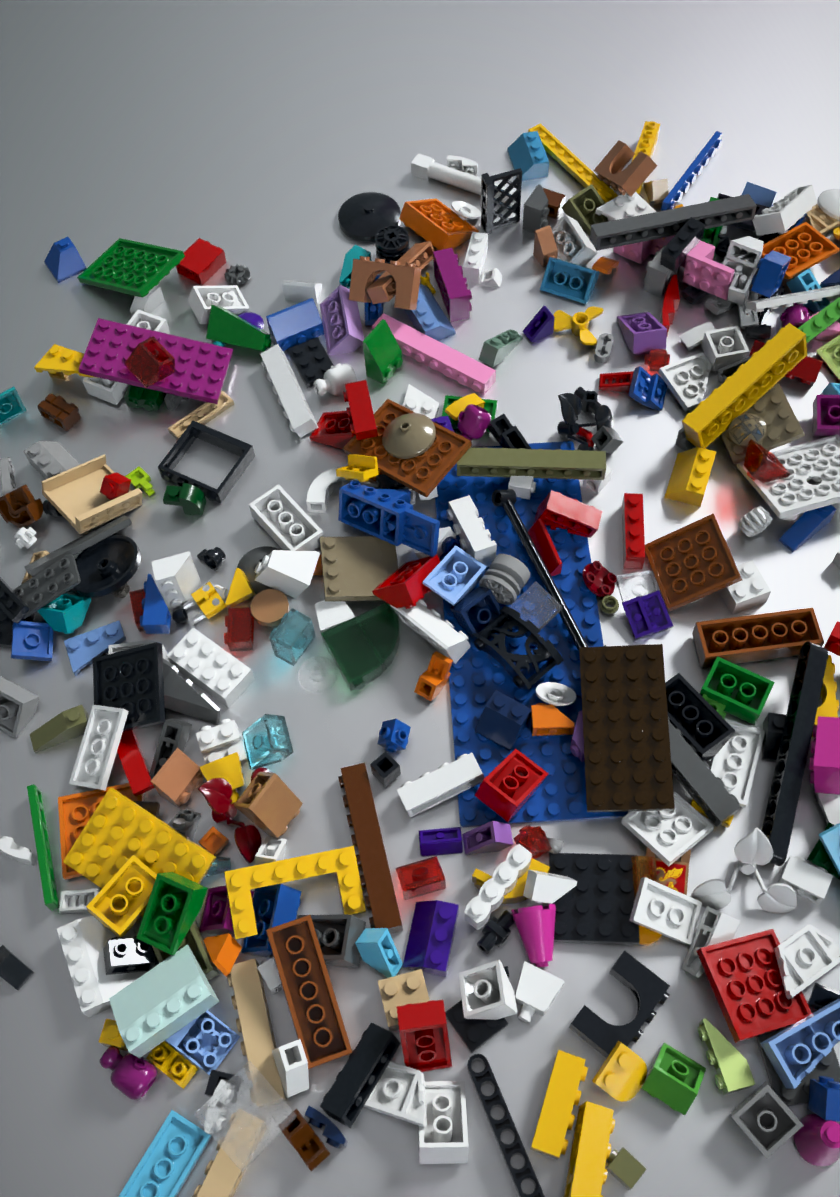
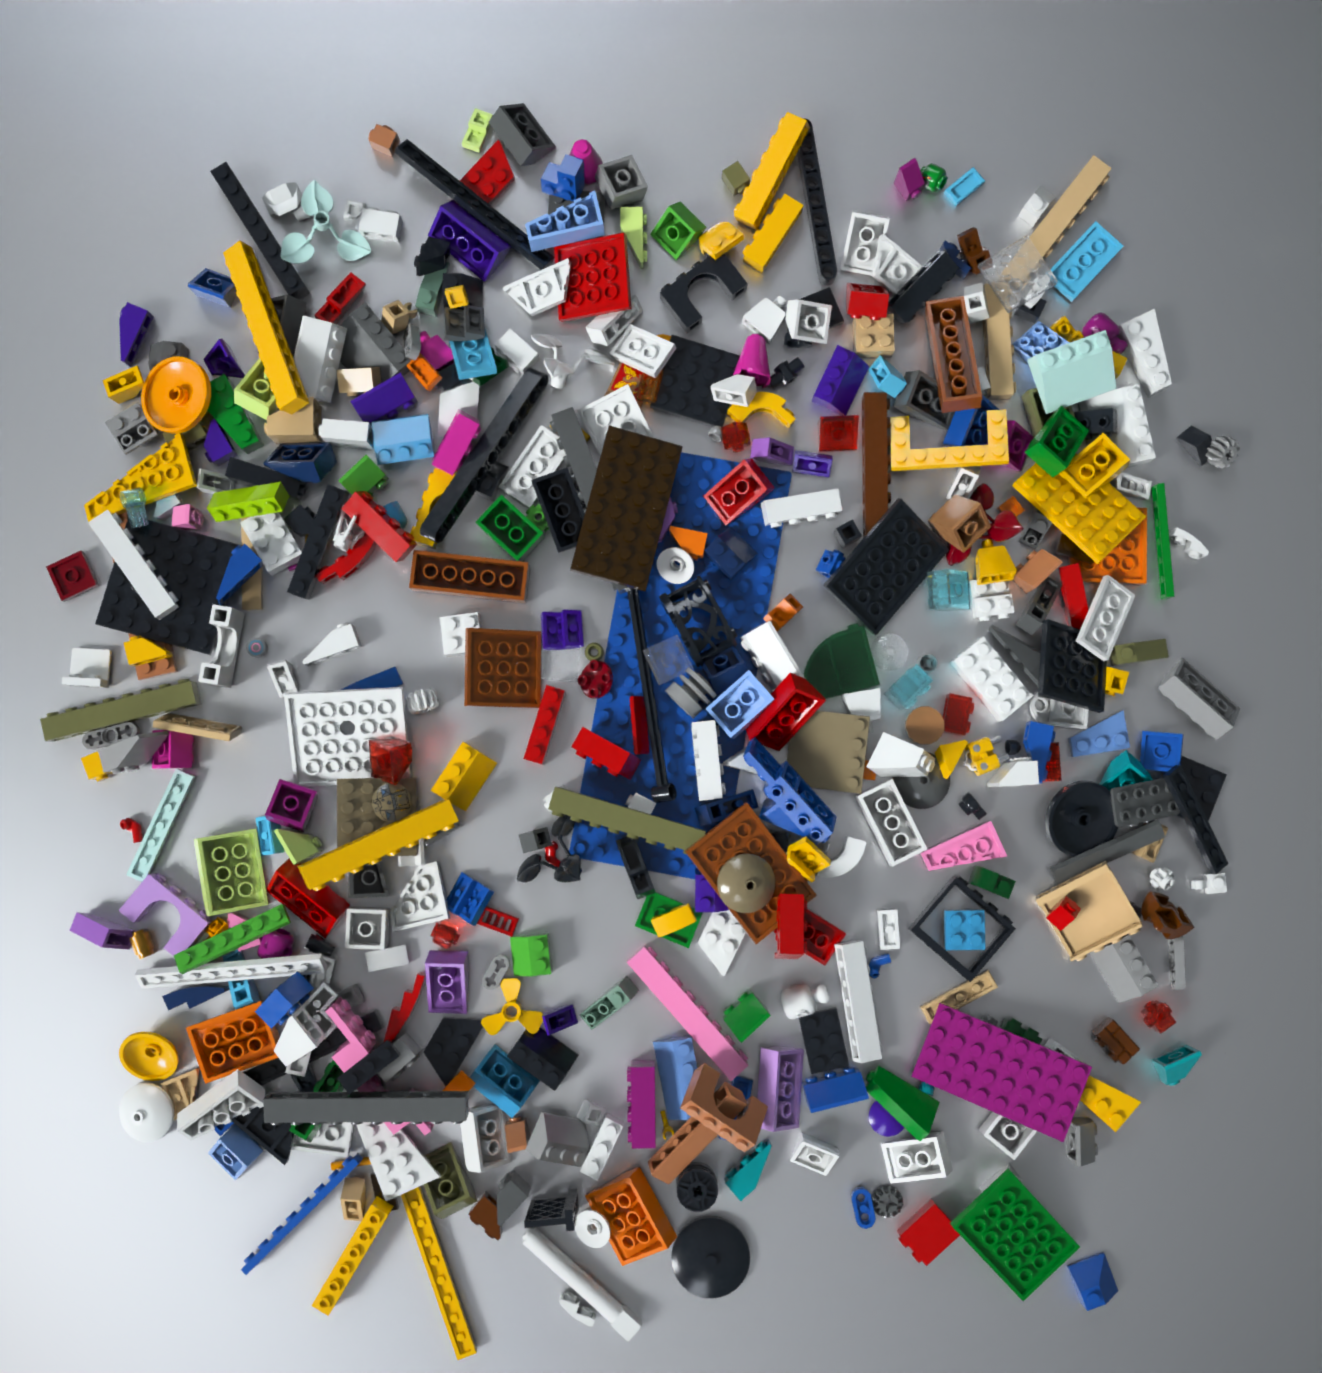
camera: 170 degrees left, 25 degrees up
clear red slope [125,336,175,388] -> none
lime plate [125,467,155,497] -> none
orange slope [203,933,242,976] -> none
clear light blue cone [206,857,231,877] -> none
clear blue tile [441,537,460,555] -> none
magenta piece [457,404,491,443] -> none
white brick [465,844,532,930] -> none
dark azure slope [507,131,549,181] -> none
black axle [574,387,601,414] -> none
nougat arch [593,140,657,197] -> none
none -> yellowish green slope [274,828,322,865]
none -> black wing [423,1017,483,1087]
none -> black slope [507,1027,579,1091]
none -> bright green slope [510,933,553,976]
none -> light grey slope [526,1112,589,1167]
none -> dark blue slope [695,789,759,826]
none -> black plate [823,498,949,636]
none -> blue plate [851,1187,876,1229]
none -> blue arm [869,953,891,979]
none -> white plate [877,909,900,950]
none -> light grey wheel [916,653,938,674]
none -> bright pink wing [920,821,1007,871]
none -> dark azure plate [944,910,985,950]
none -> light grey slope [1066,1117,1098,1167]
none -> yellow brick [1105,666,1129,696]
none -> white wedge [1118,309,1172,398]
none -> clear red brick [1141,1000,1176,1034]

